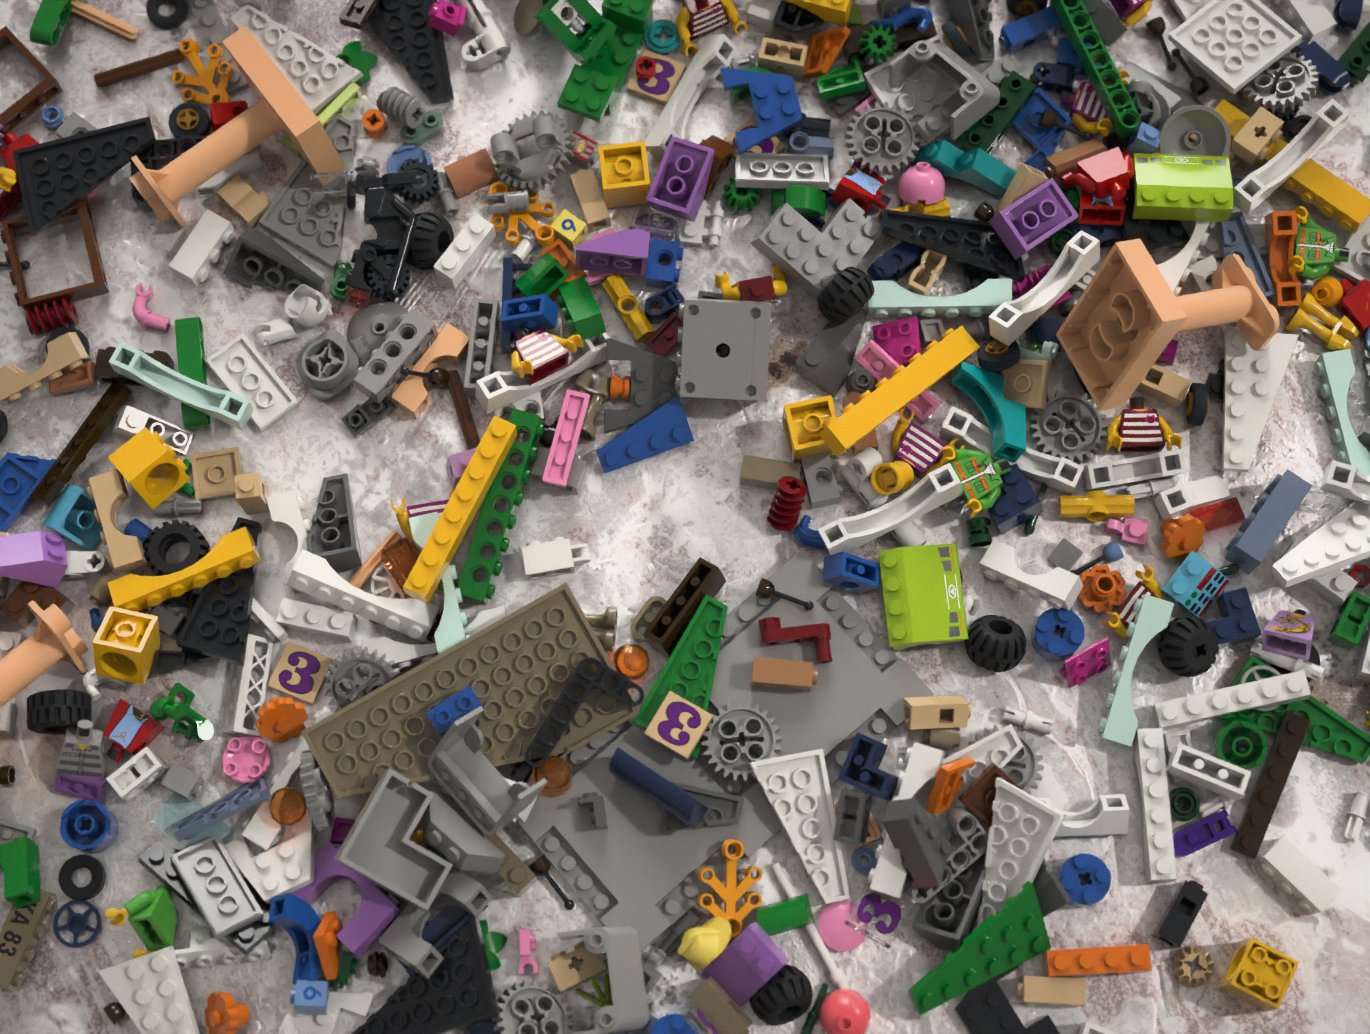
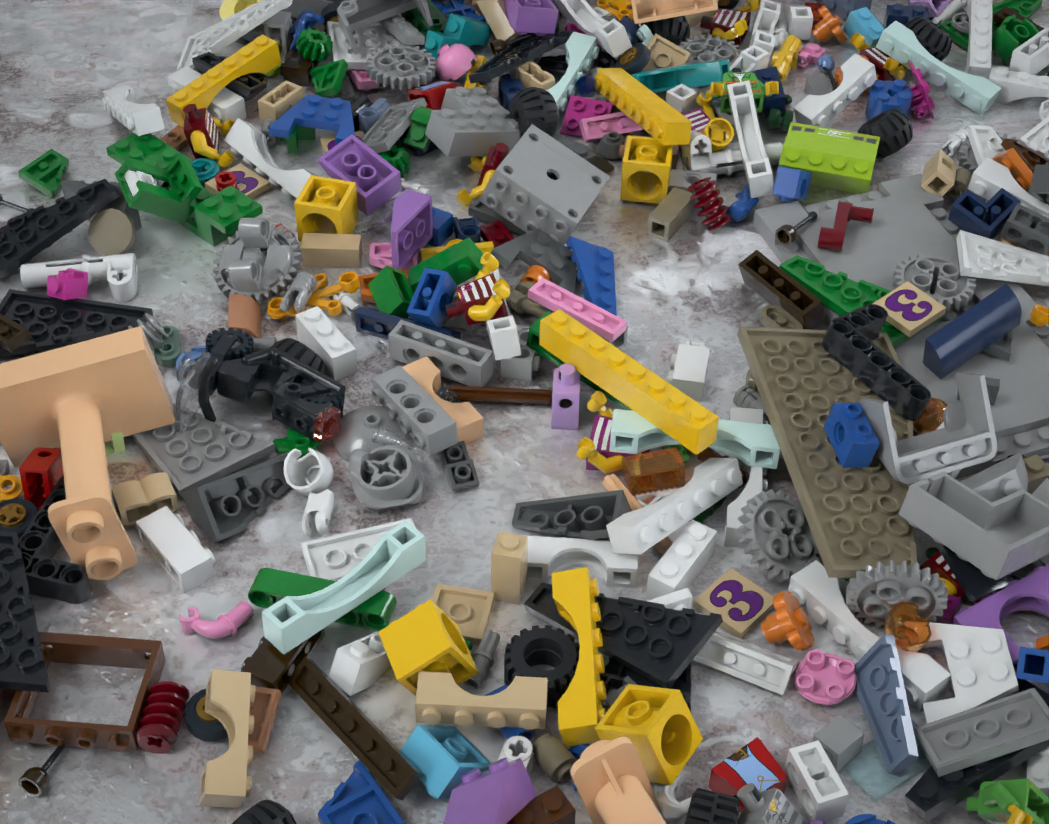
camera: 70 degrees left, 30 degrees down
green piece [150,683,214,743] -> none
light yellow brick [550,209,588,250] -> none
medium nougat brick [751,657,818,692] -> none
orange wing [803,26,850,79] -> none
none -> clear blue plate [575,74,596,95]

